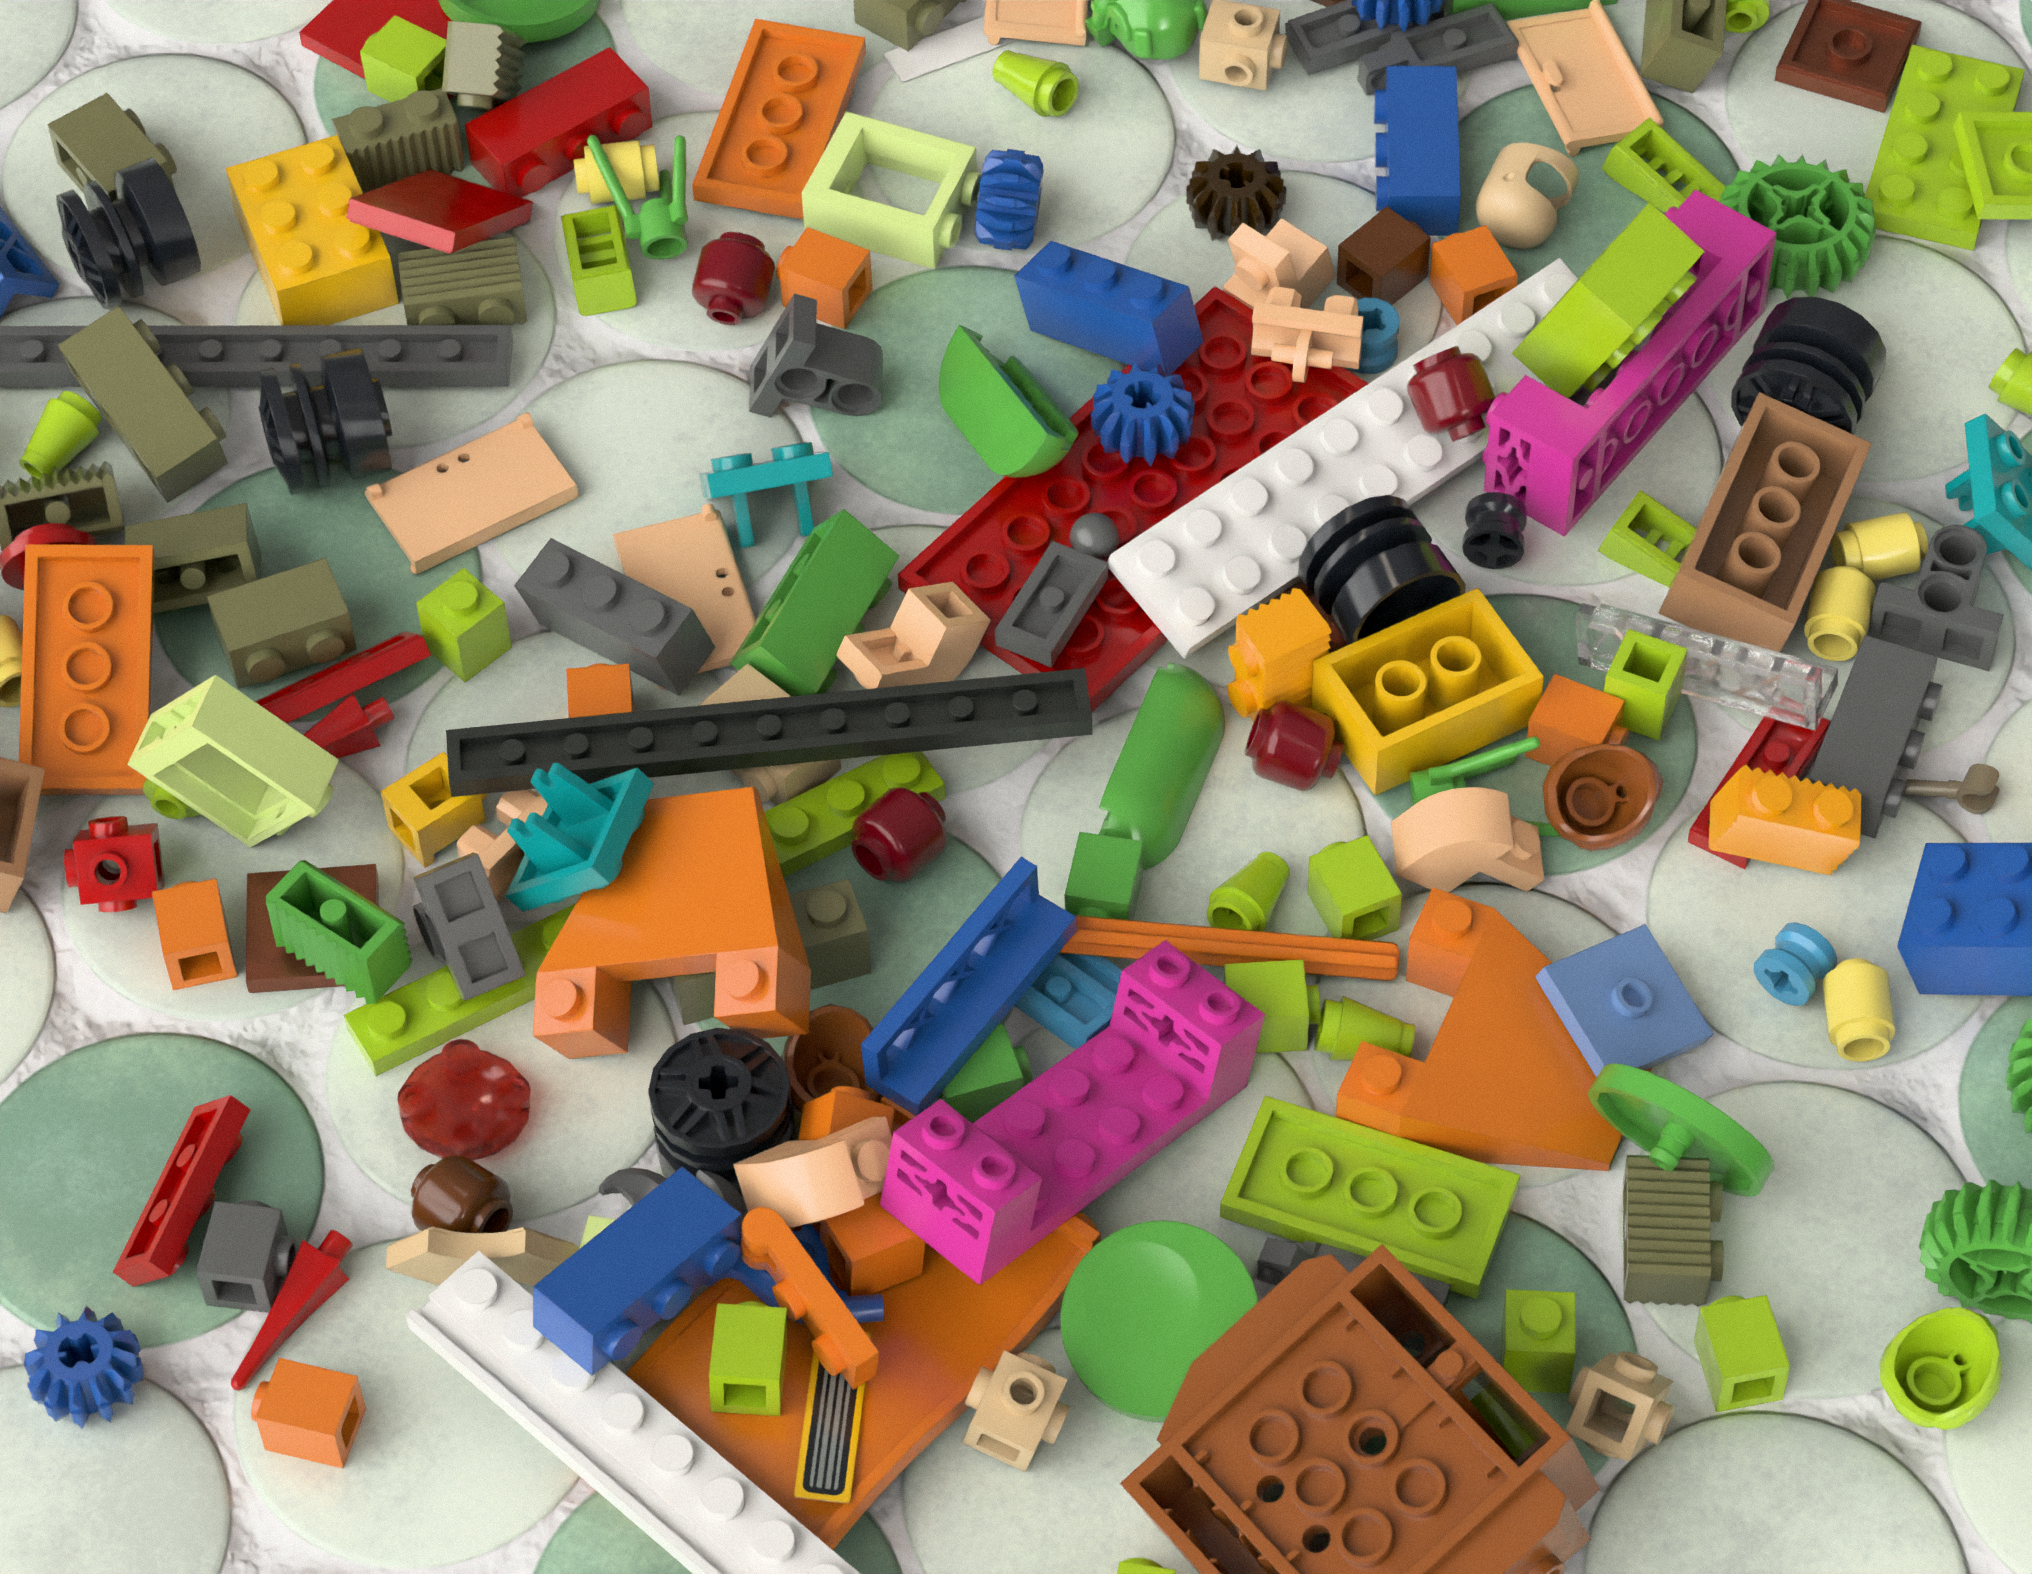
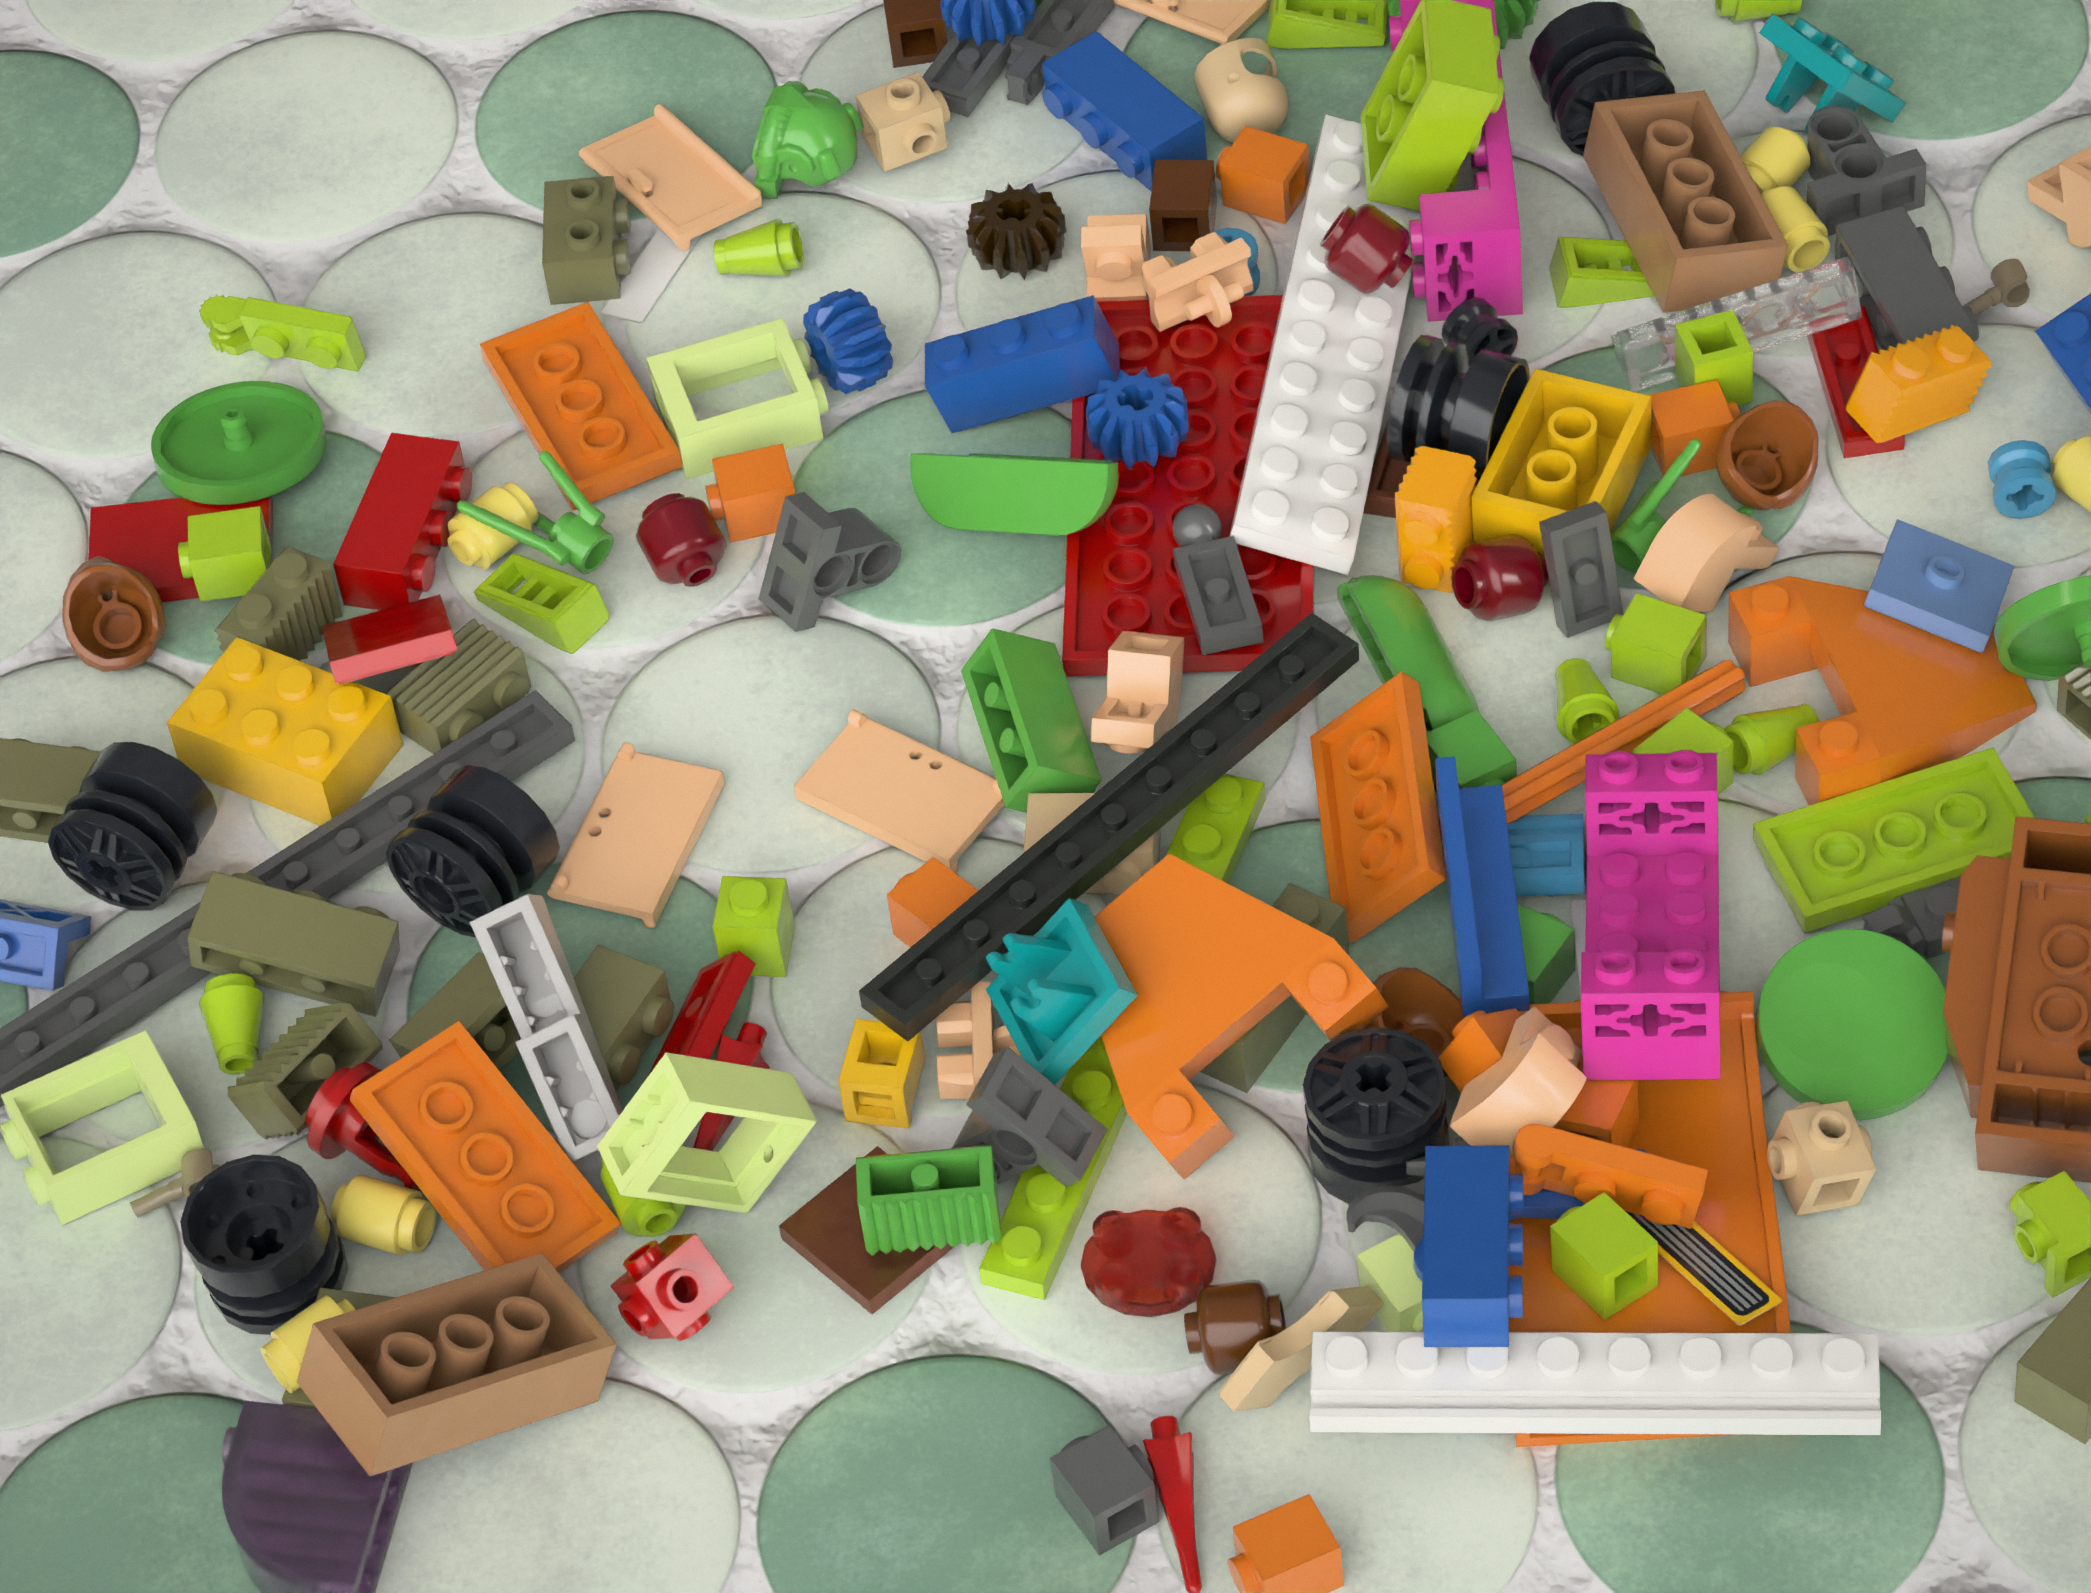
camera: 35 degrees left, 5 degrees down
red plate [113,1095,251,1287] -> none
orange brick [152,878,237,991] -> none
brick [442,21,526,113] -> none
dark grey brick [514,538,716,696] -> none
teal plate [699,442,833,548] -> none
dark red head [851,787,947,882] -> none
none -> dark orange hair [62,556,166,672]
none -> light grey slope [470,894,623,1163]
none -> orange plate [1310,671,1447,944]
none -> dark grey plate [1539,501,1624,638]

